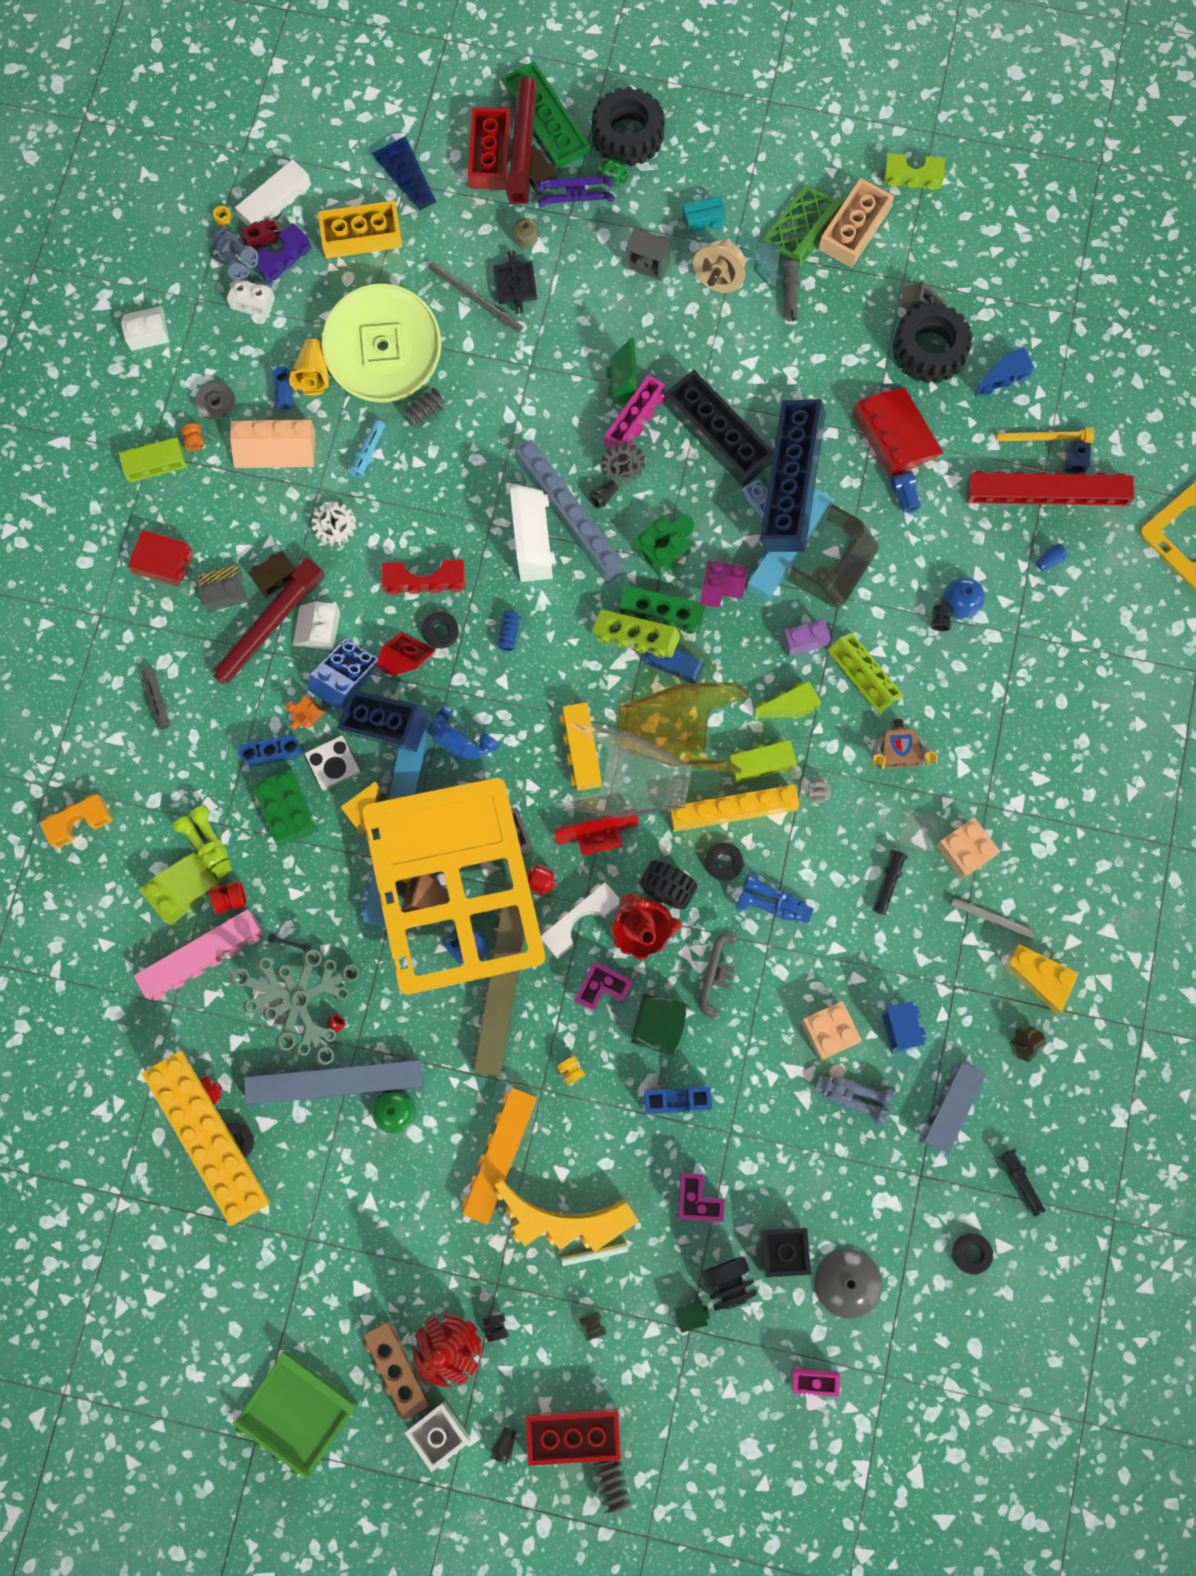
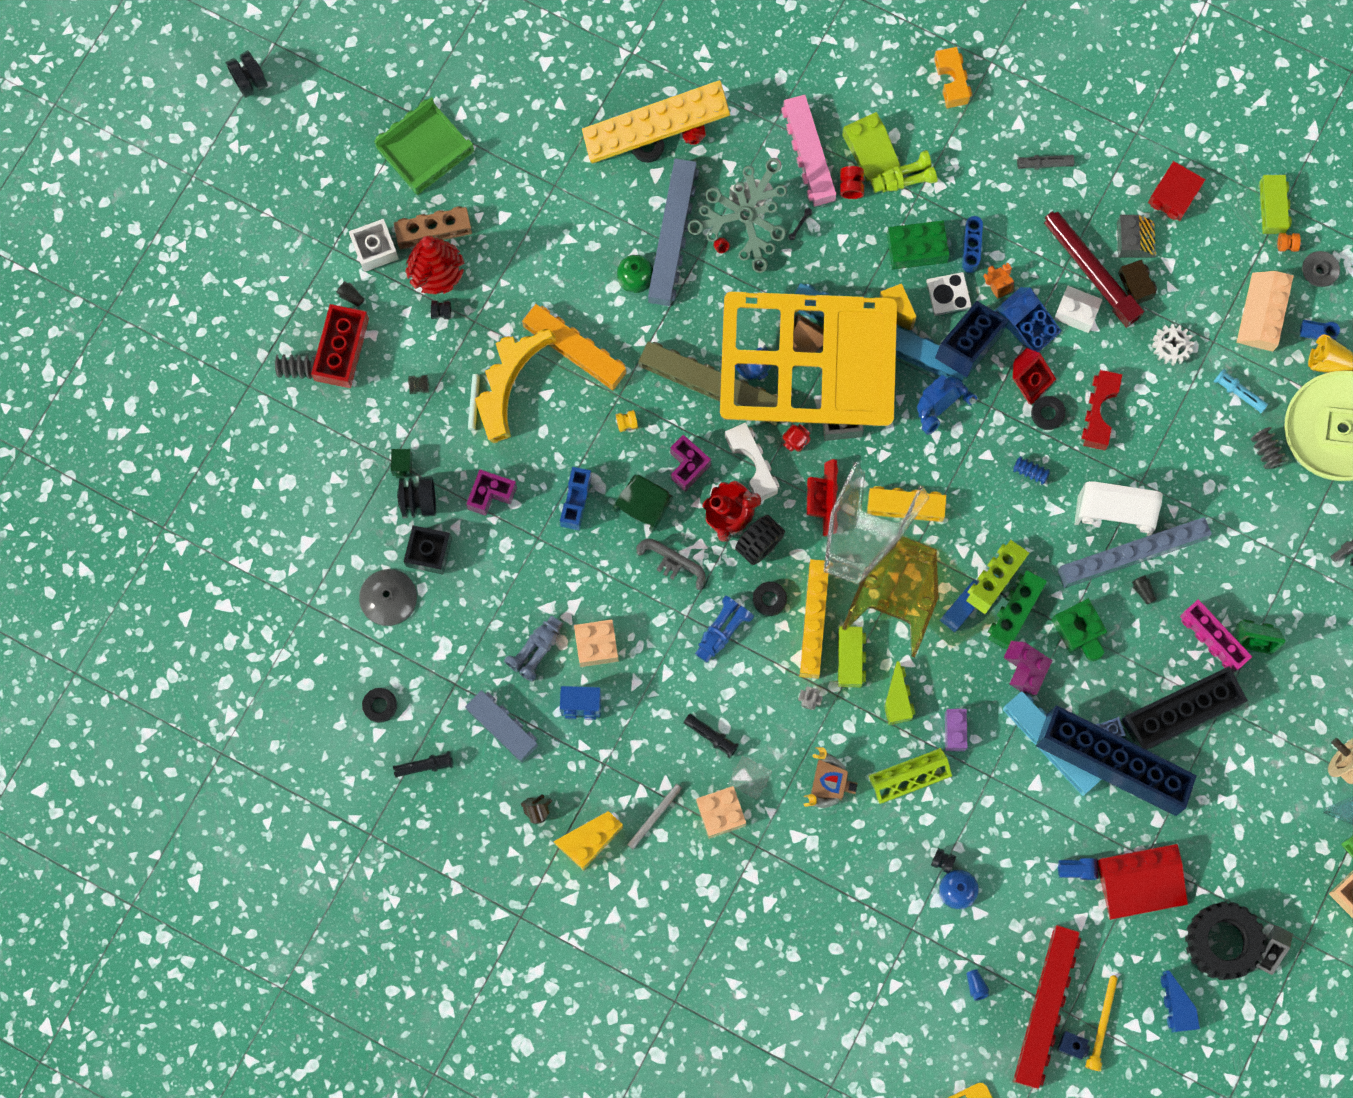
camera: 105 degrees right, 0 degrees up
dark grey gear [602,442,645,483] -> none
dark grey pin [782,260,800,322] -> none
clear smoke windscreen [788,504,878,608] -> none
dark pink brick [790,1368,840,1397] -> none

